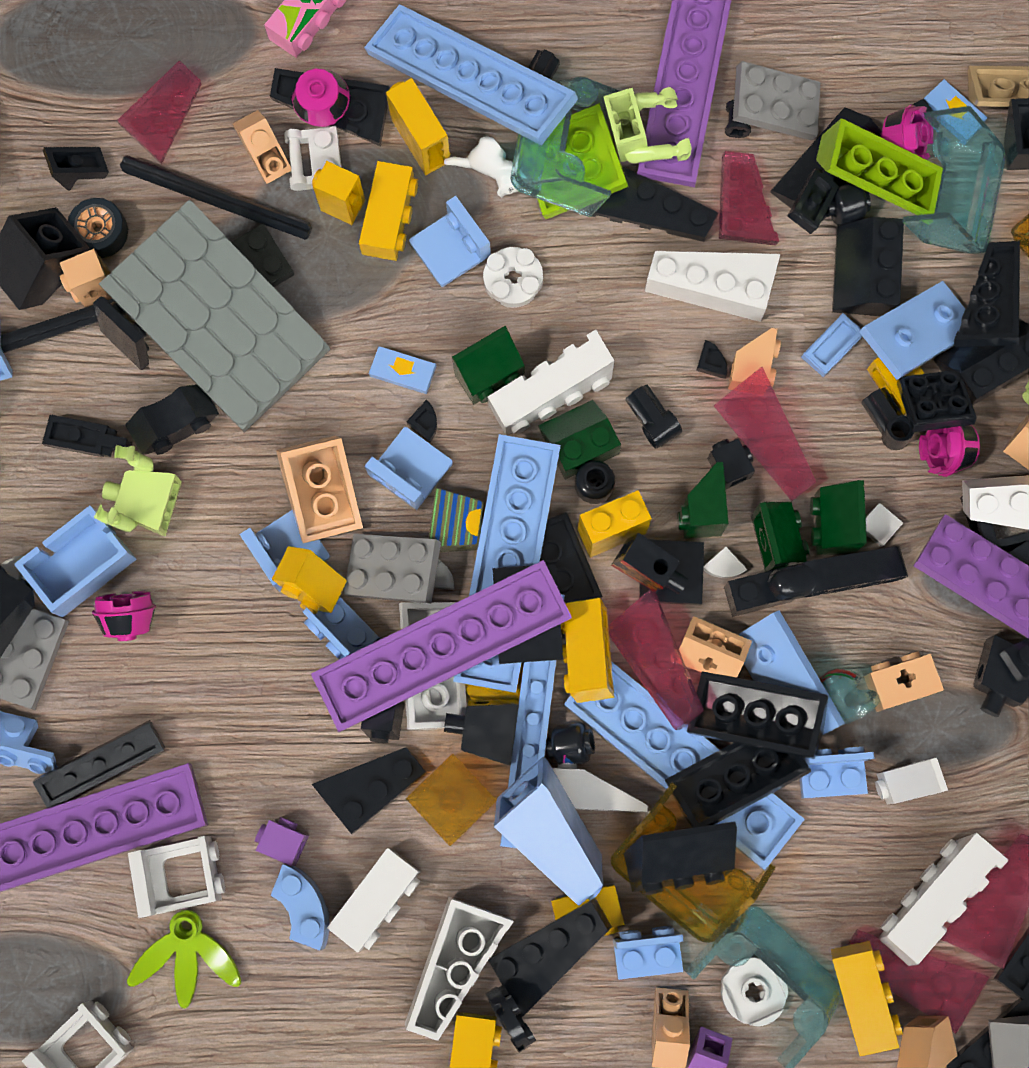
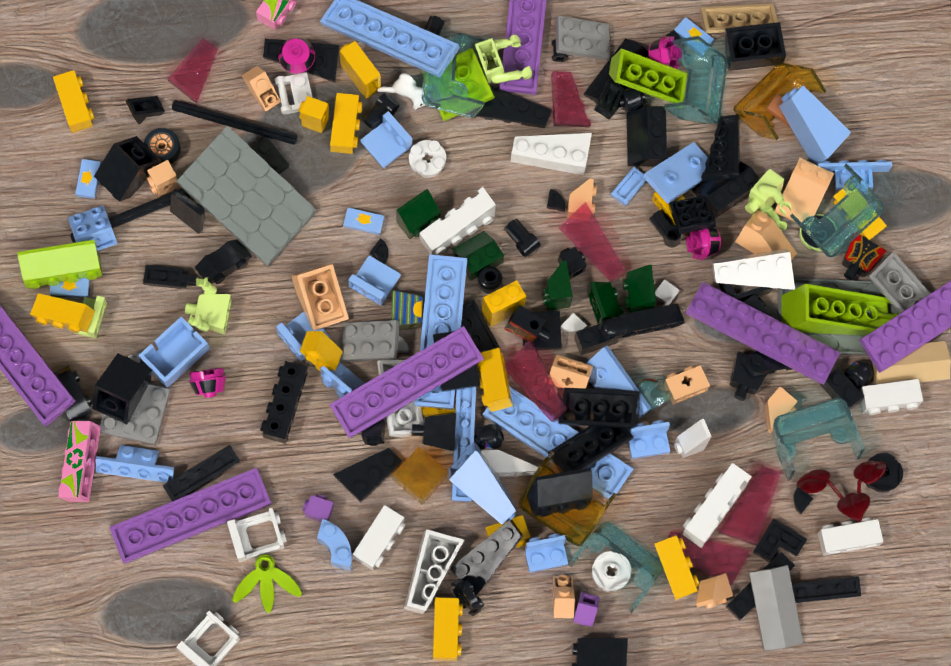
camera: 15 degrees left, 5 degrees down
none -> black brick [260,361,308,444]
none -> black piece [362,93,400,130]

